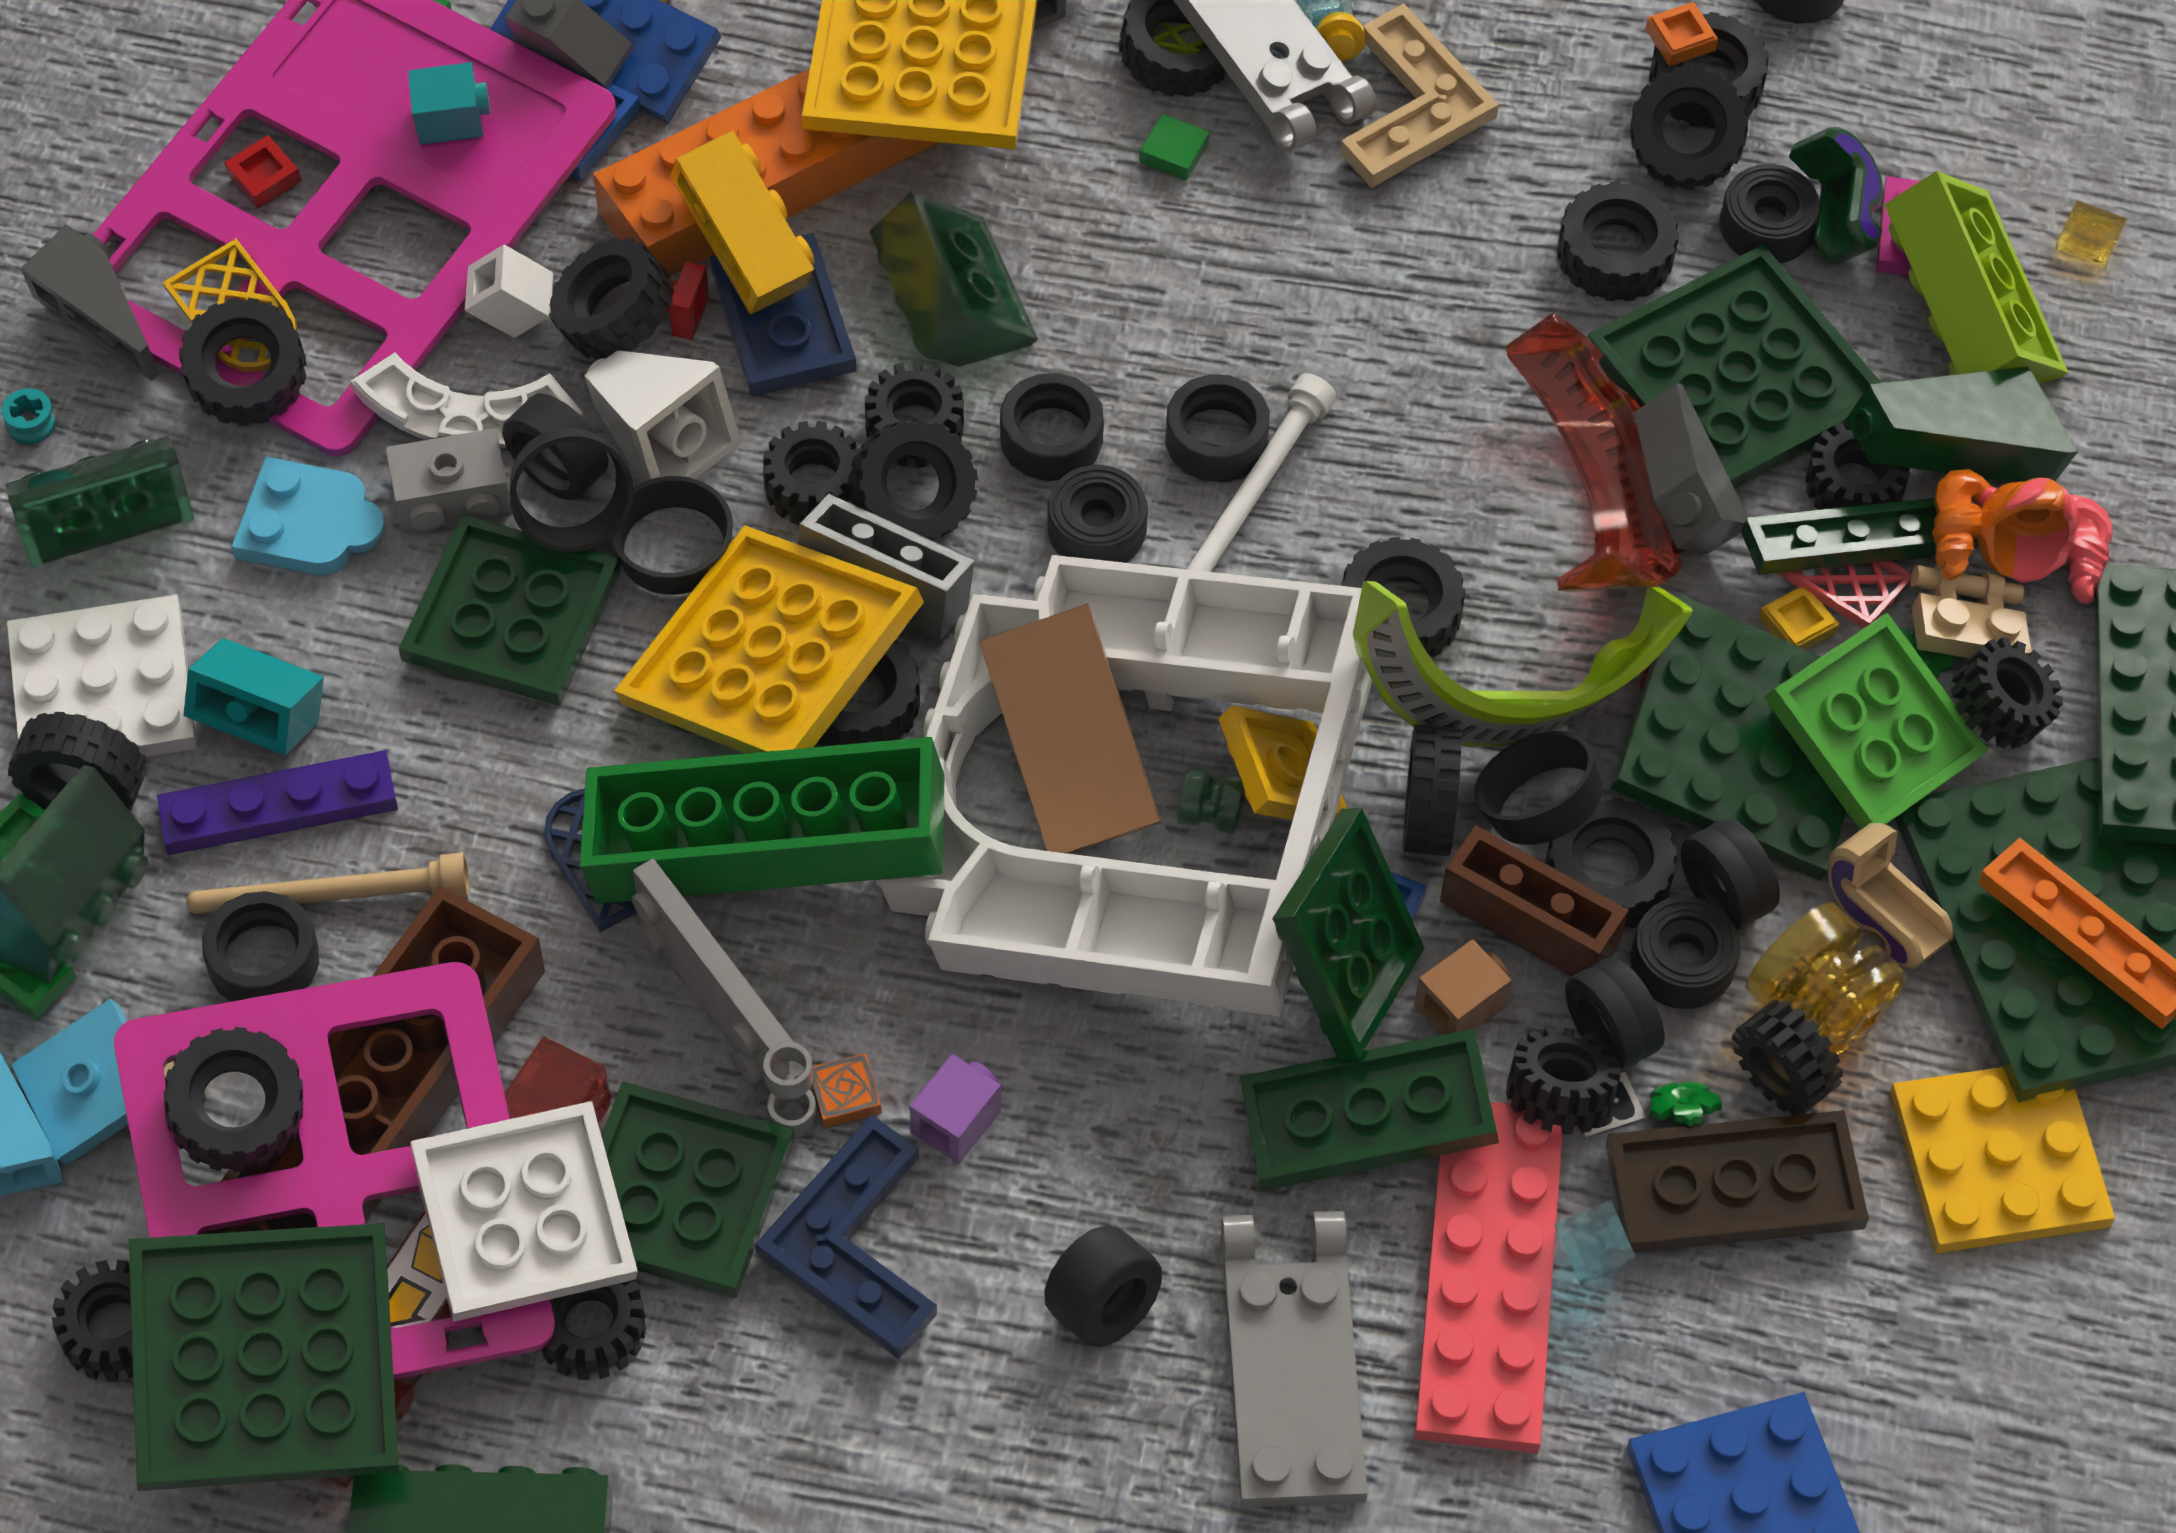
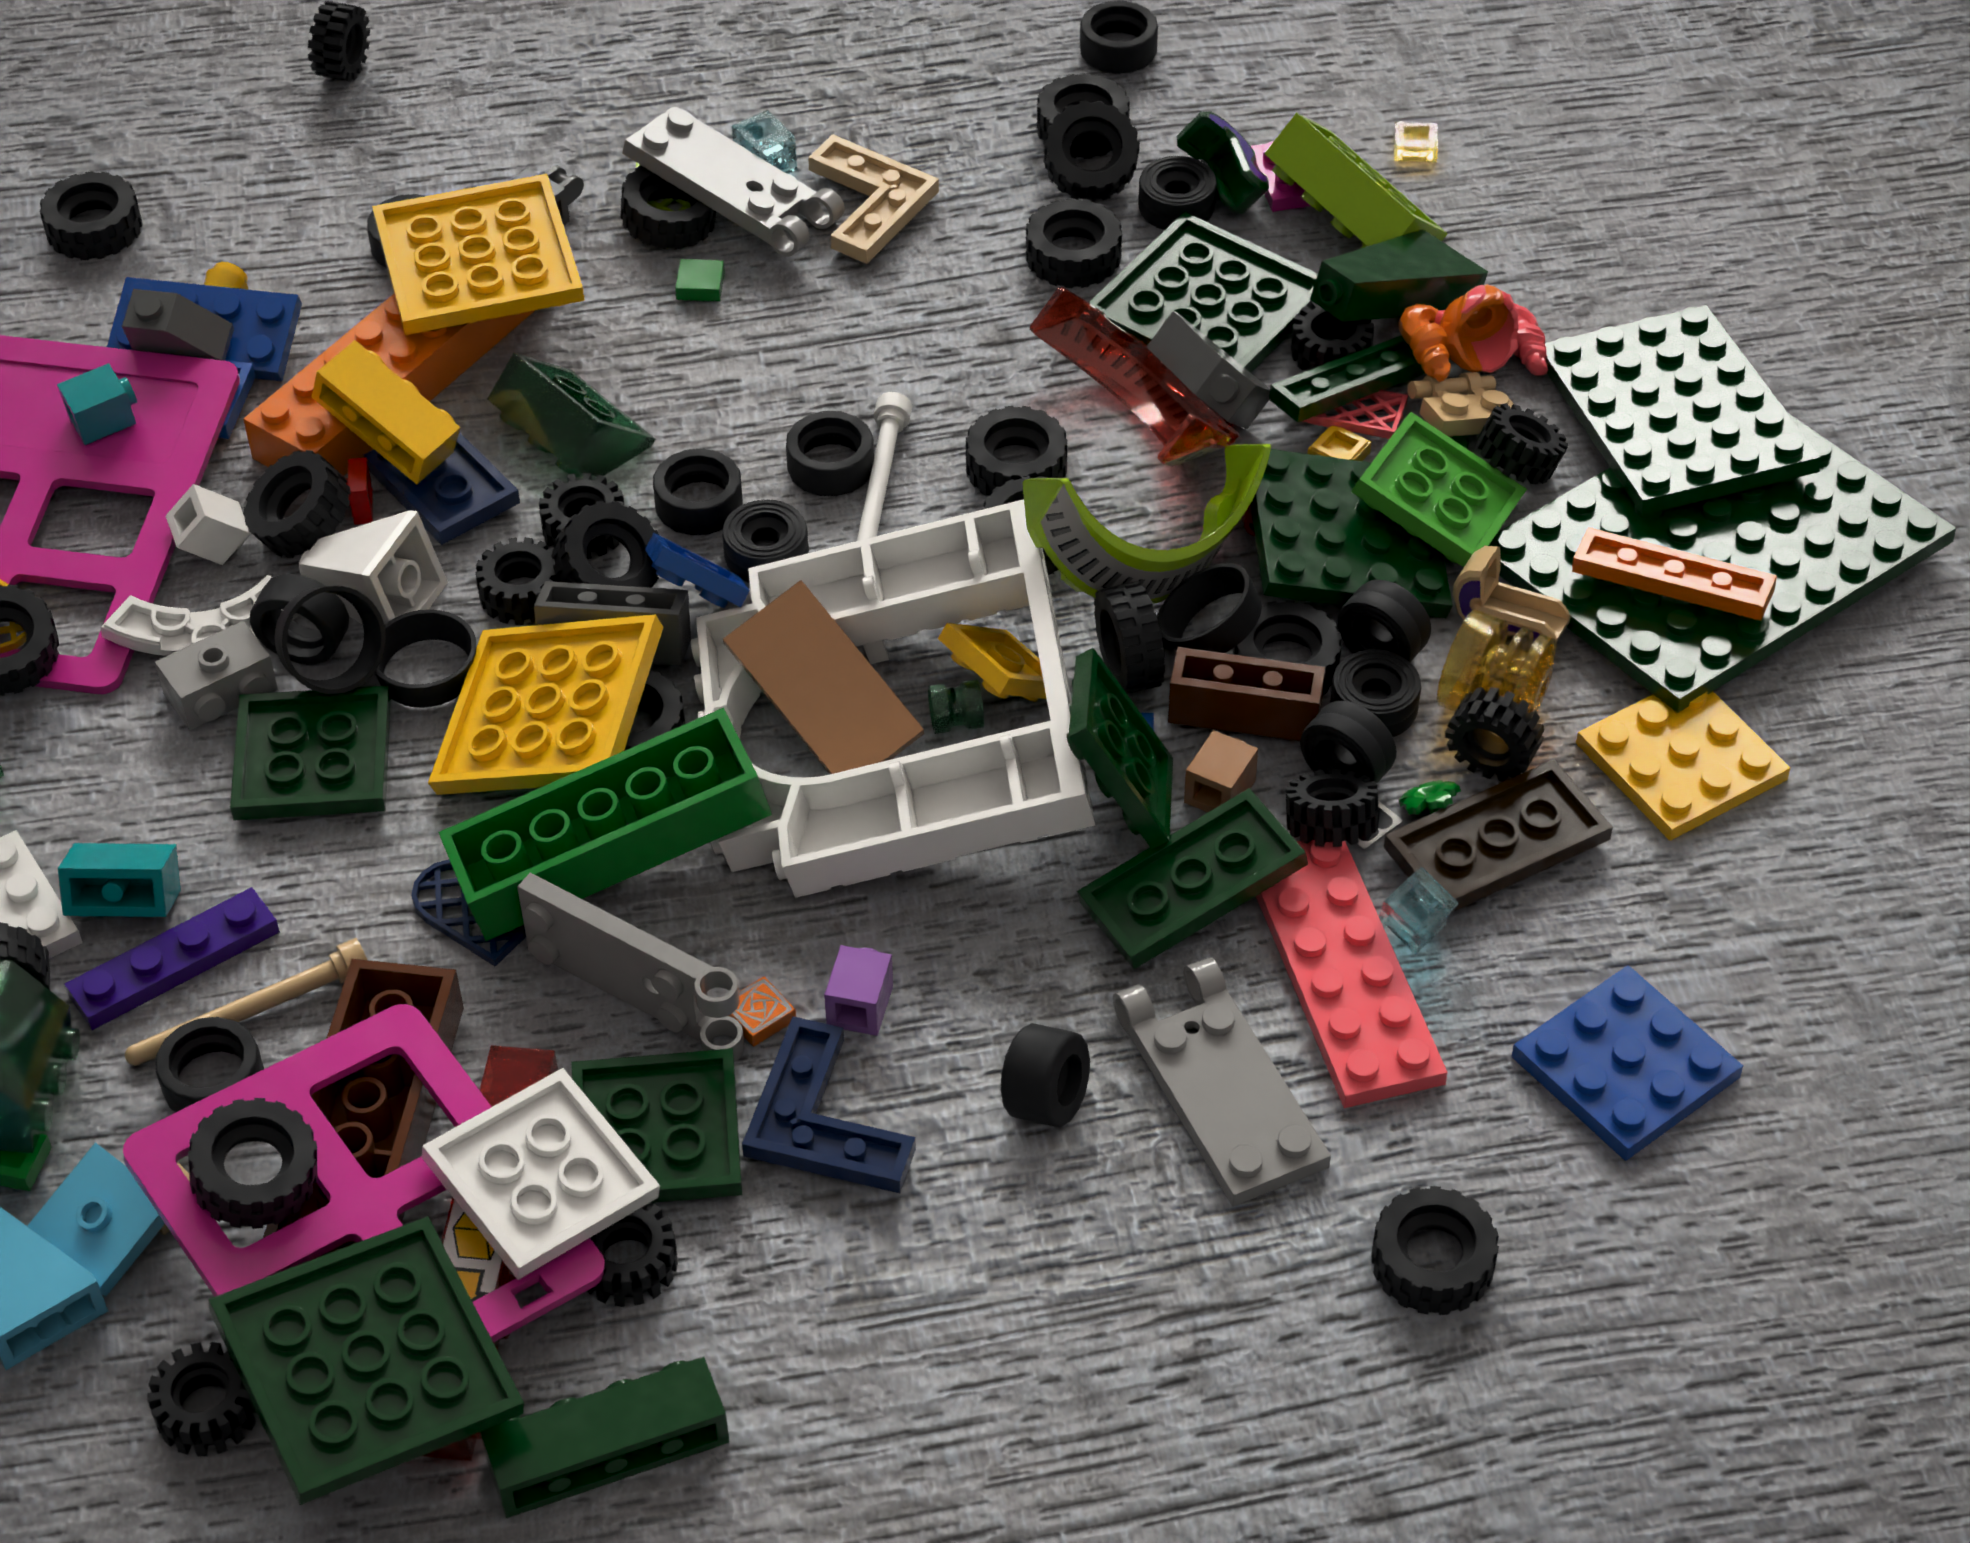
camera: 20 degrees left, 10 degrees down
medium azure plate [231,456,385,575] -> none
yellow plate [1316,12,1366,62] -> none
orange tile [1645,1,1718,67] -> none
none -> blue plate [645,533,750,608]
none -> black tyre [966,406,1068,496]

